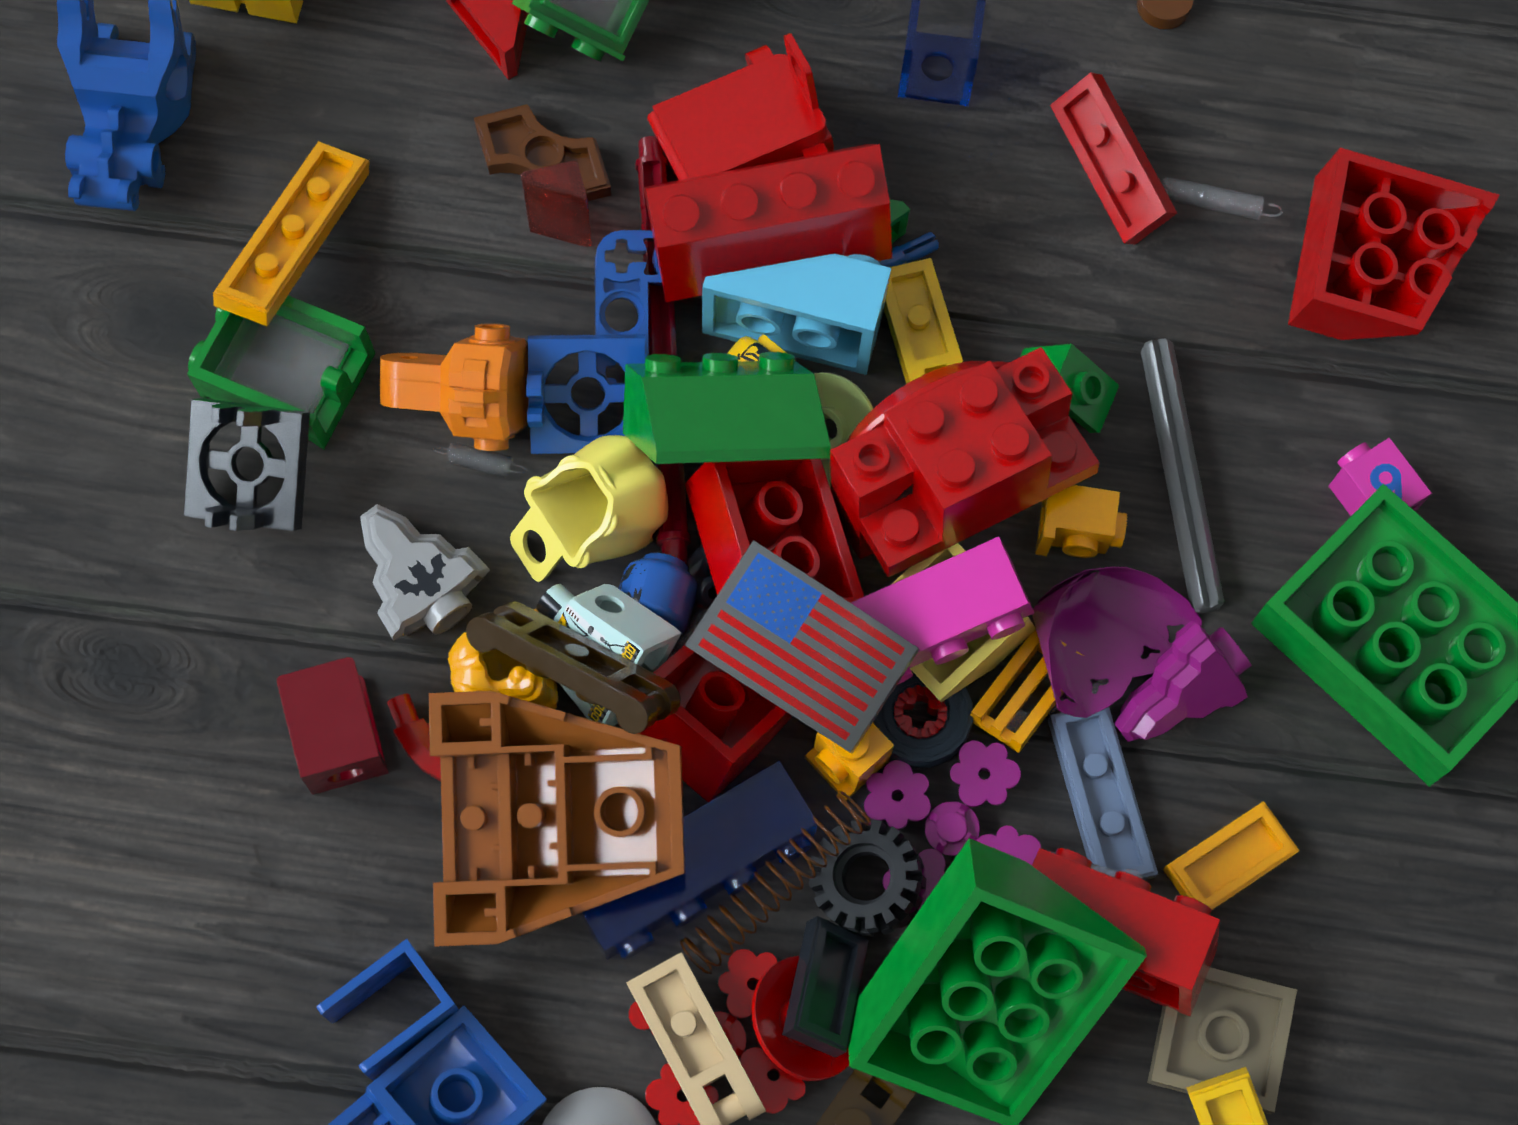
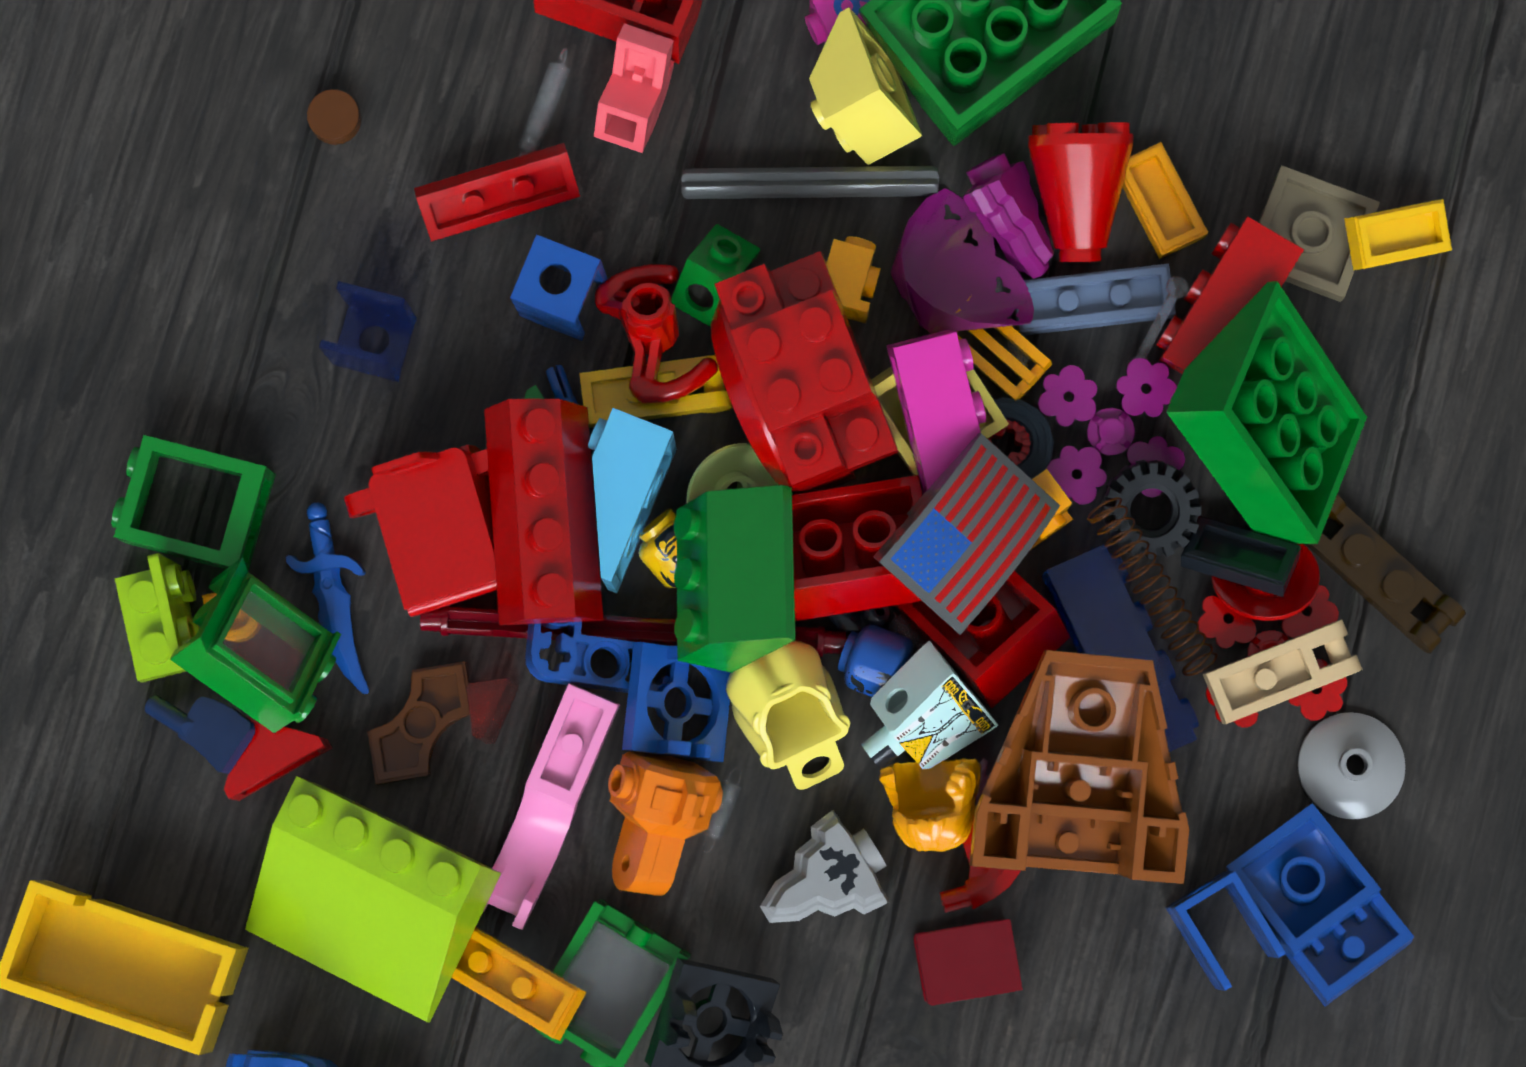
camera: 75 degrees left, 10 degrees up
dark brown plate [466,601,681,734] -> none
none -> lime slope [245,776,501,1022]
none -> blue piece [286,502,369,694]
none -> bright pink piece [483,683,620,930]
none -> blue piece [510,234,608,341]
none -> coral brick [594,23,675,153]
none -> red piece [595,264,718,403]
none -> light yellow slope [809,7,922,165]
none -> red cone [1028,122,1133,262]

